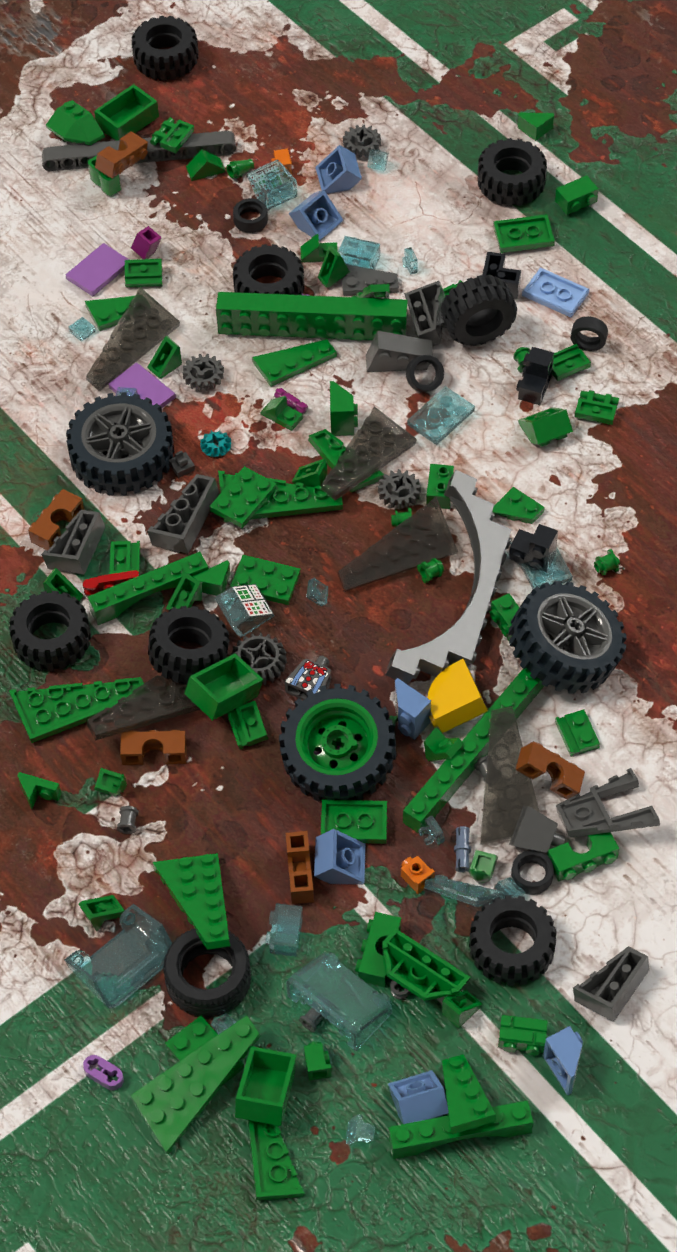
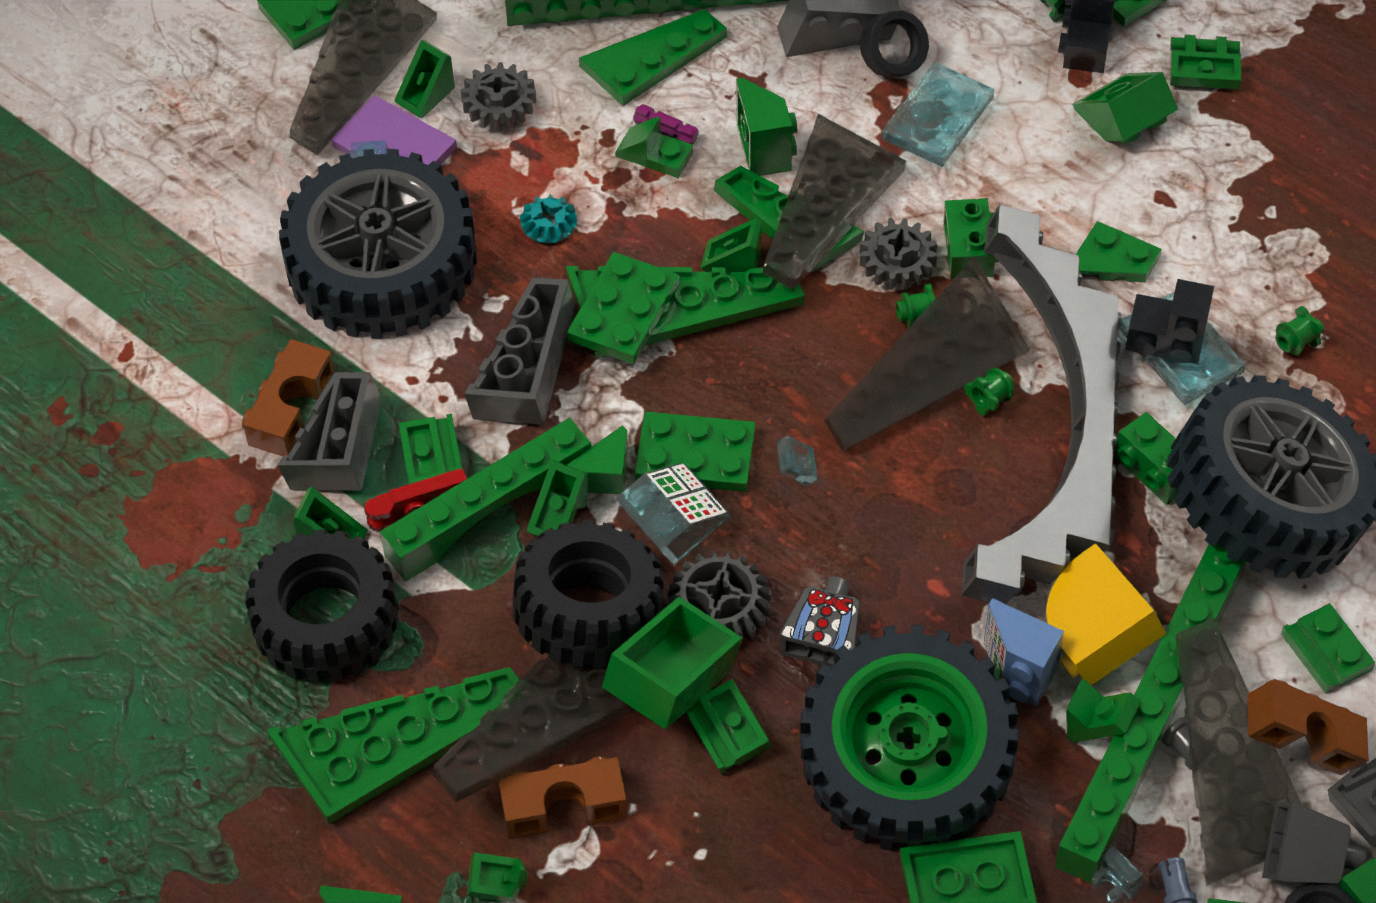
camera: 10 degrees left, 0 degrees up
clear light blue plate [68,317,96,342] -> none
dark grey tile [169,451,195,478] -> none

